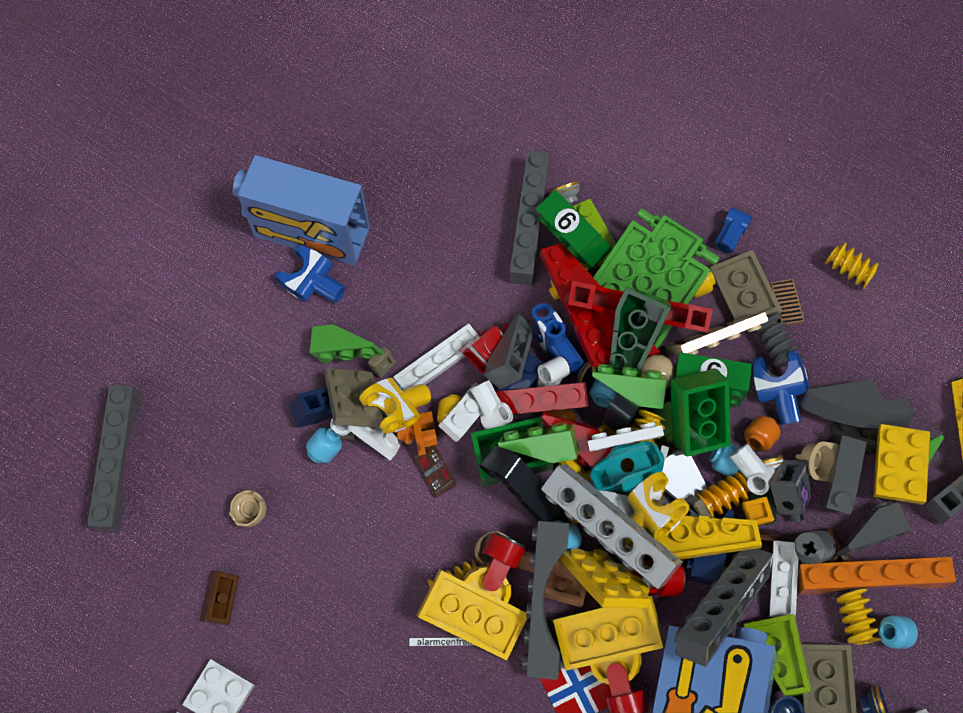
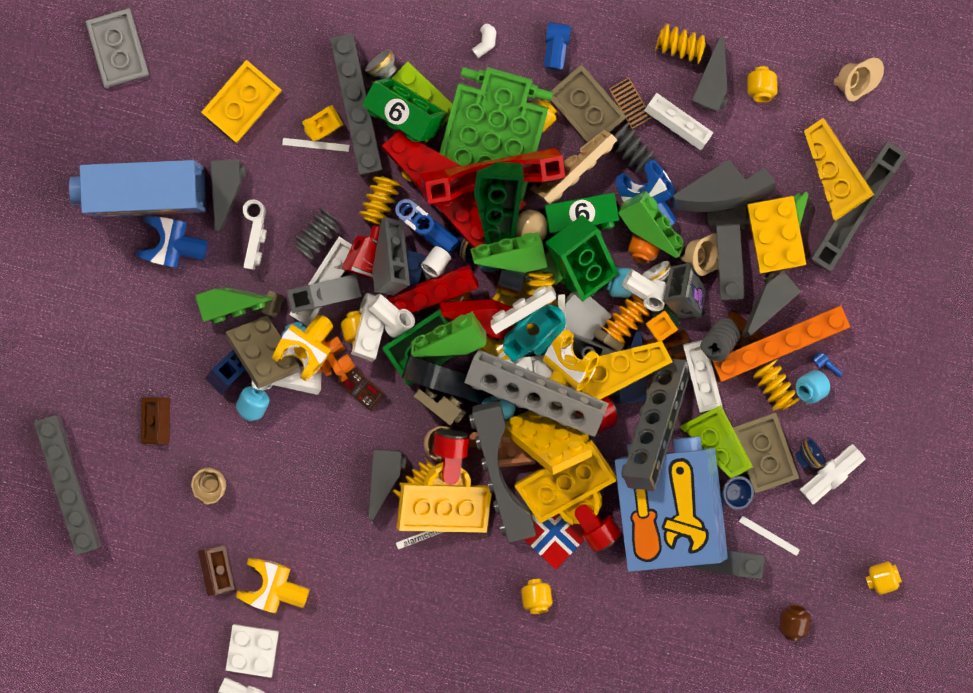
camera: 20 degrees left, 20 degrees up
none -> light grey tile [85,8,150,88]
none -> reddish brown slope [141,397,170,444]
none -> yellow plate [201,60,282,143]
none -> dark grey slope [211,159,246,232]
none -> yellow connector [236,558,310,613]
none -> white plate [243,200,267,270]
none -> white sticker [282,138,350,152]
none -> dark grey slope [287,274,362,314]
none -> dark grey piece [292,207,339,259]
none -> yellow bracket [302,105,344,141]
none -> yellow piece [358,176,402,226]
none -> dark grey slope [369,449,406,520]
none -> dark tan plate [414,387,467,425]
none -> white arm [472,24,496,59]
none -> bright green slope [618,191,685,258]
none -> white plate [644,93,713,150]
none -> dark grey slope [691,36,729,113]
none -> yellow head [747,66,778,103]
none -> blue hand [812,352,843,377]

